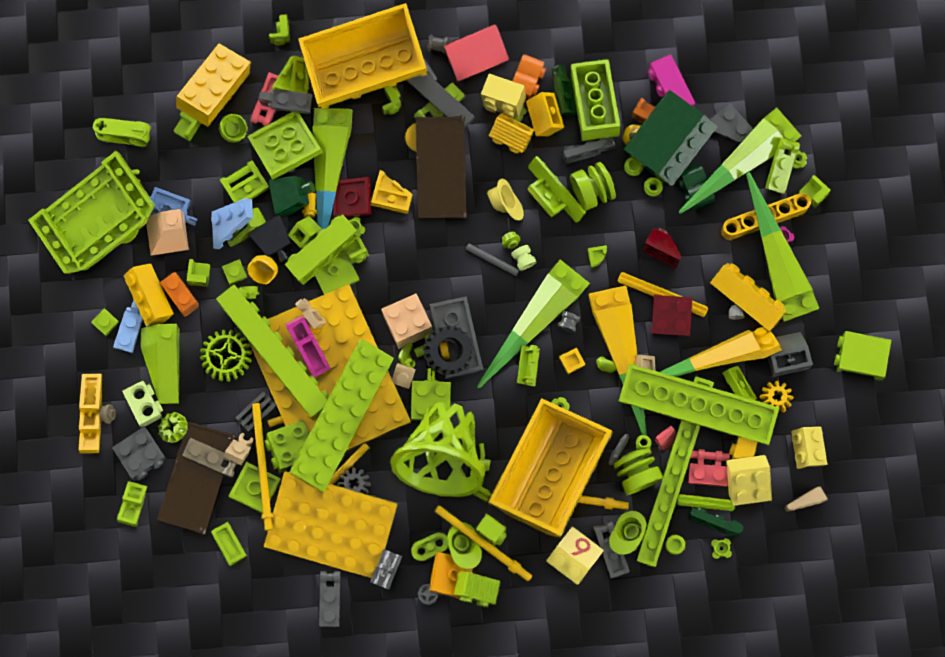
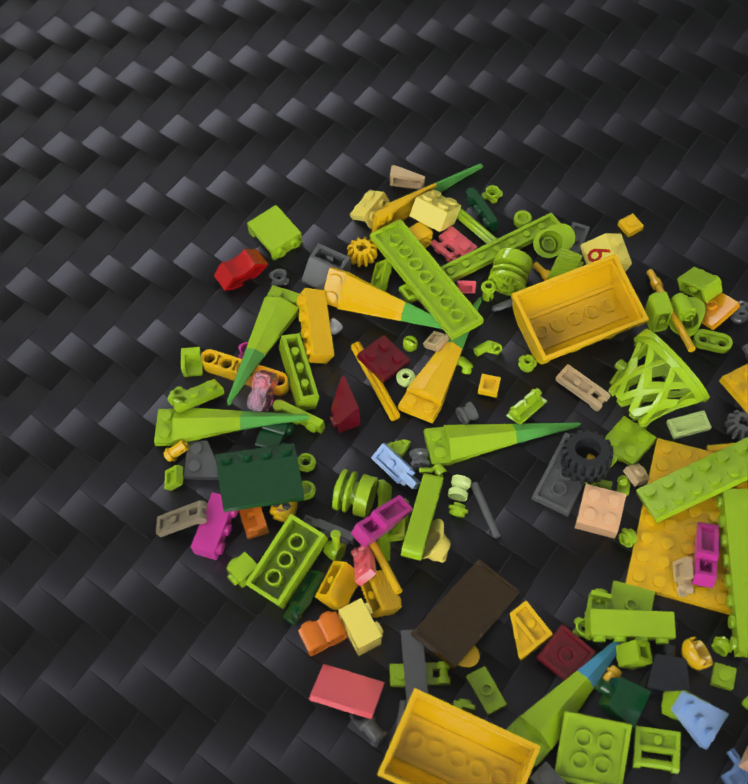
camera: 135 degrees left, 15 degrees down
none -> dark tan plate [156,501,207,537]
none -> yellow pin [163,439,190,462]
none -> lime plate [164,465,184,491]
none -> red brick [214,249,268,291]
none -> lime brick [226,552,257,589]
none -> clear pink brick [247,370,278,412]
none -> dark grey plate [269,269,289,287]
none -> lime plate [273,400,325,434]
none -> lime brick [279,333,319,411]
none -> lime bar [323,530,346,561]
none -> dark pink slope [351,495,413,548]
none -> coral plate [351,545,376,586]
none -> yellow bar [369,541,402,595]
none -> yellow plate [371,163,484,233]
none -> light blue hinge [371,443,421,489]
none -> yellowish green plate [396,369,415,387]
none -> lime beam [401,473,444,561]
none -> lime hinge [403,335,418,352]
none -> dark grey wheel [409,448,430,471]
none -> lime hand [419,463,447,477]
none -> lime plate [466,666,507,716]
none -> lime arm [473,340,502,356]
none -> lime brick [547,247,584,280]
none -> tan plate [555,364,610,411]
none -> yellow plate [618,214,644,238]
none -> lime plate [619,528,637,548]
none -> yellowish green tile [666,410,711,440]
none -> lime brick [671,293,697,321]

